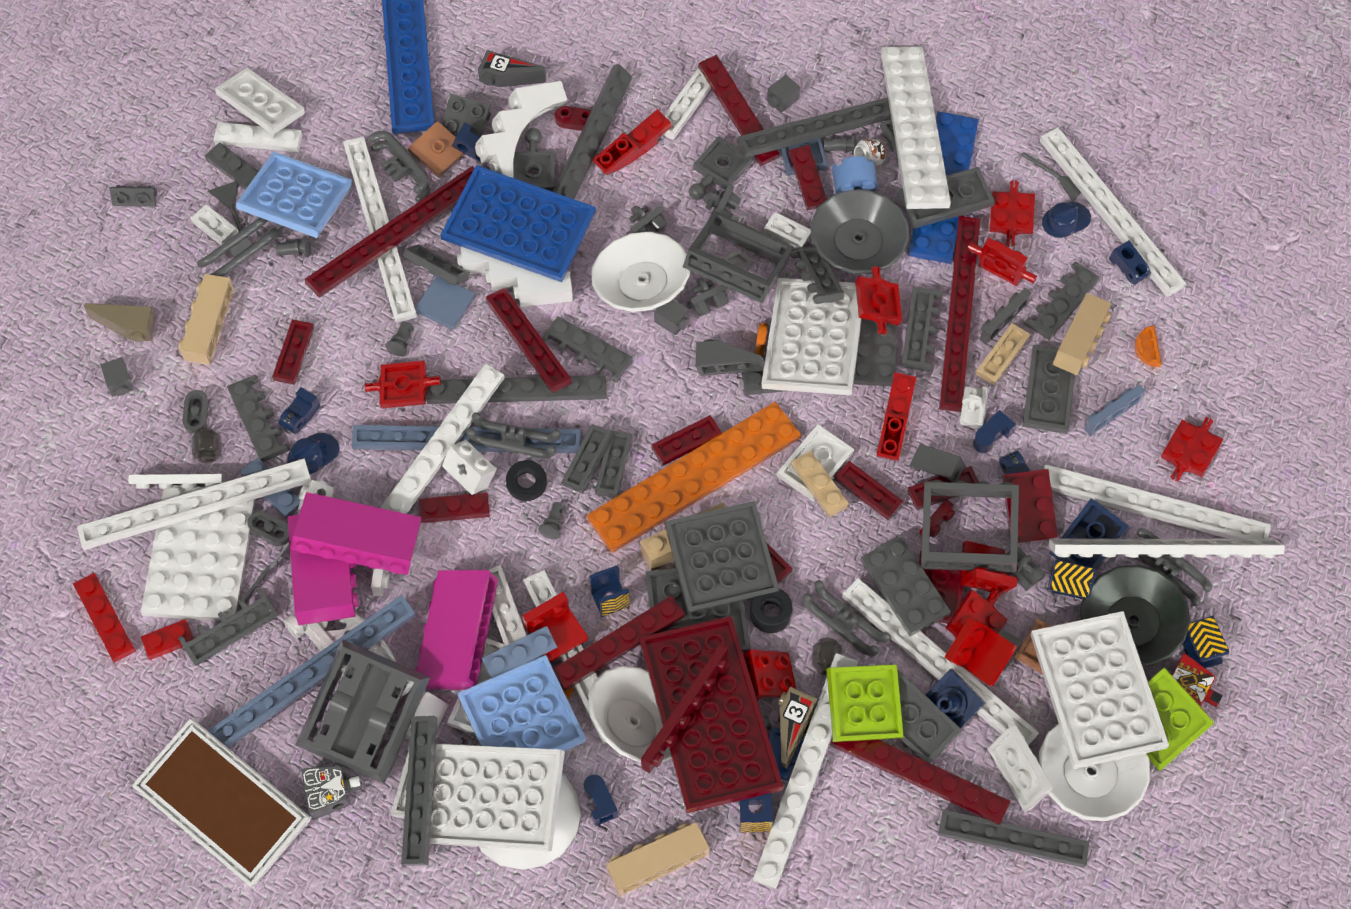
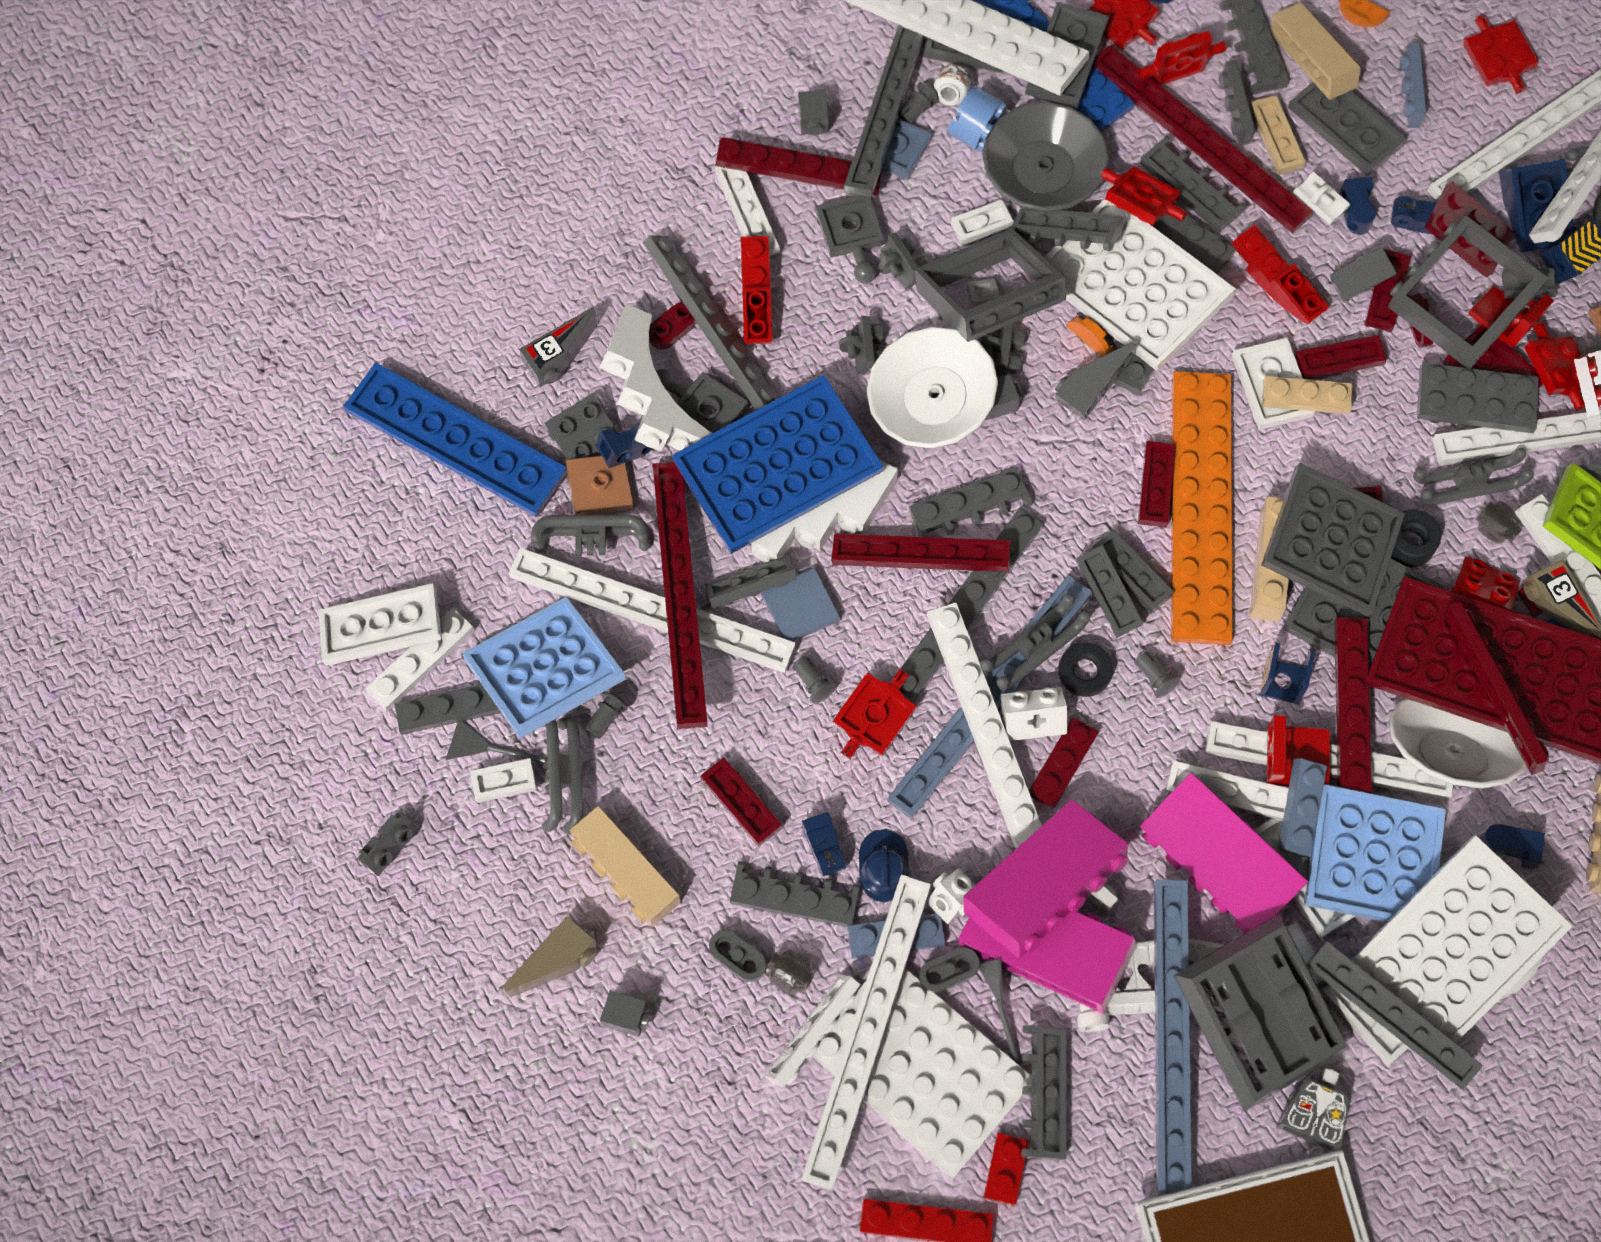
camera: 50 degrees left, 5 degrees up
dark red plate [788,145,827,211] -> none

